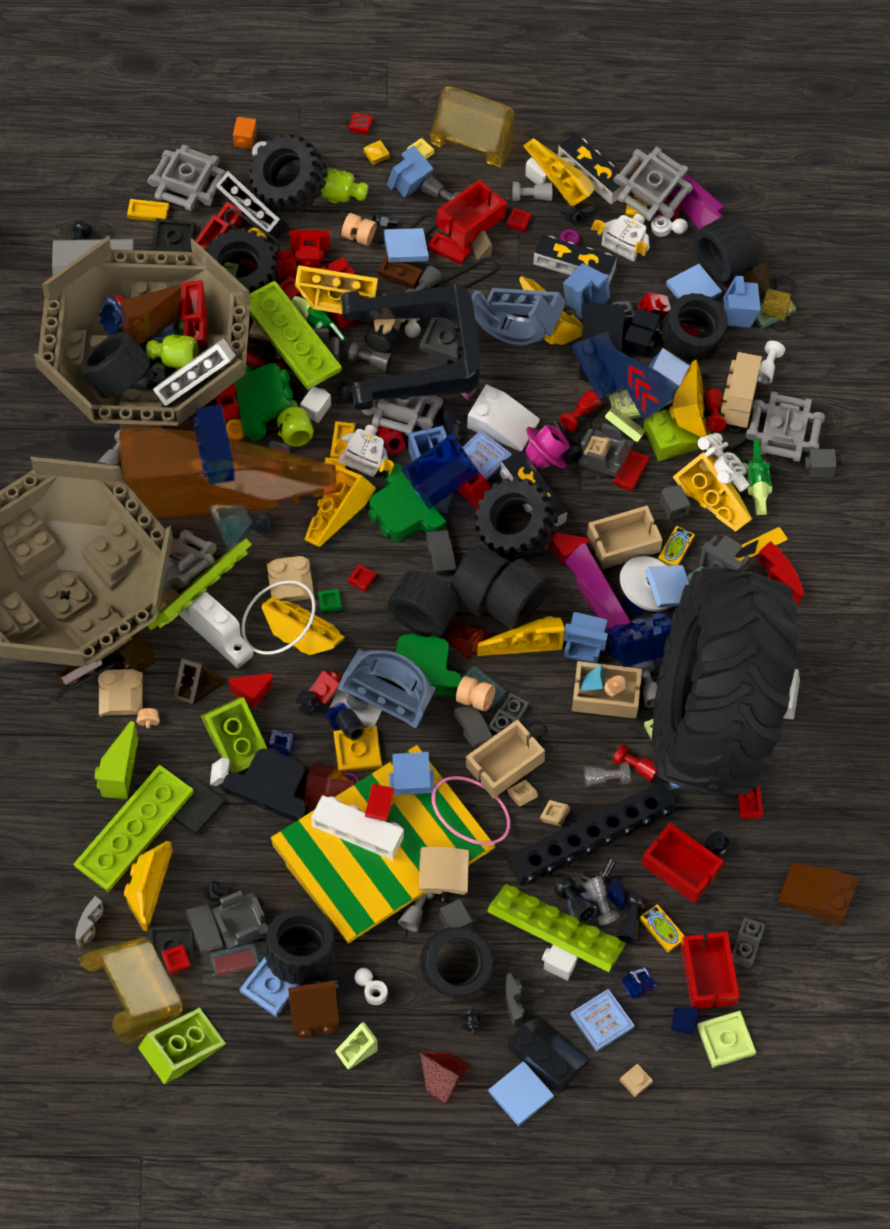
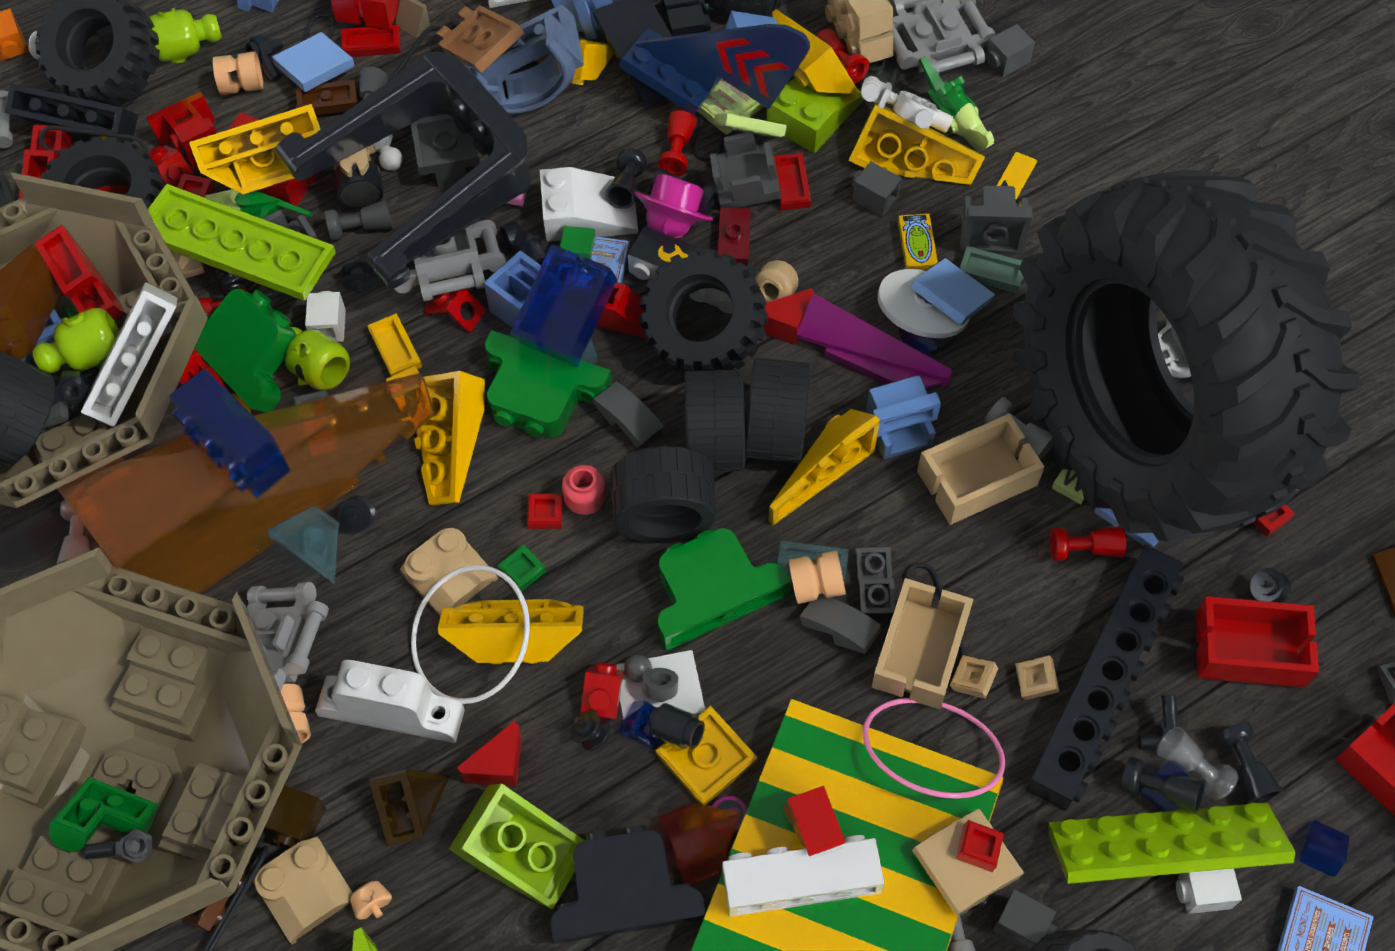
camera: 30 degrees left, 0 degrees up
lime plate [148,538,252,630] -> none
white tile [210,757,230,786] -> none
clear blue slope [268,728,296,756] -> none
white torso [332,425,394,477] -> none
sand blue piece [337,649,436,728] -> none
medium blue plate [389,752,434,795] -> none
clear red slope [445,625,497,660] -> none
medium azure slope [581,665,605,691] -> none
tan tile [584,436,612,457] -> none
clear piece [584,762,630,787] -> none
tan piece [587,506,662,570] -> none
light nougat piece [604,675,627,696] -> none
clear blue slope [605,877,625,910] -> none
clear blue piece [606,613,672,667] -> none
tile [640,904,684,953] -> none
red slope [757,541,804,606] -> none
none -> green brick [49,777,158,852]
none -> black piece [85,829,153,864]
none -> medium nougat tile [436,6,524,73]
none -> green tile [559,226,596,261]
none -> coral head [562,465,607,515]
none -> black piece [605,148,647,209]
none -> dark red plate [718,207,751,265]
none -> tan head [755,260,798,303]
none -> red tile [956,820,1004,872]

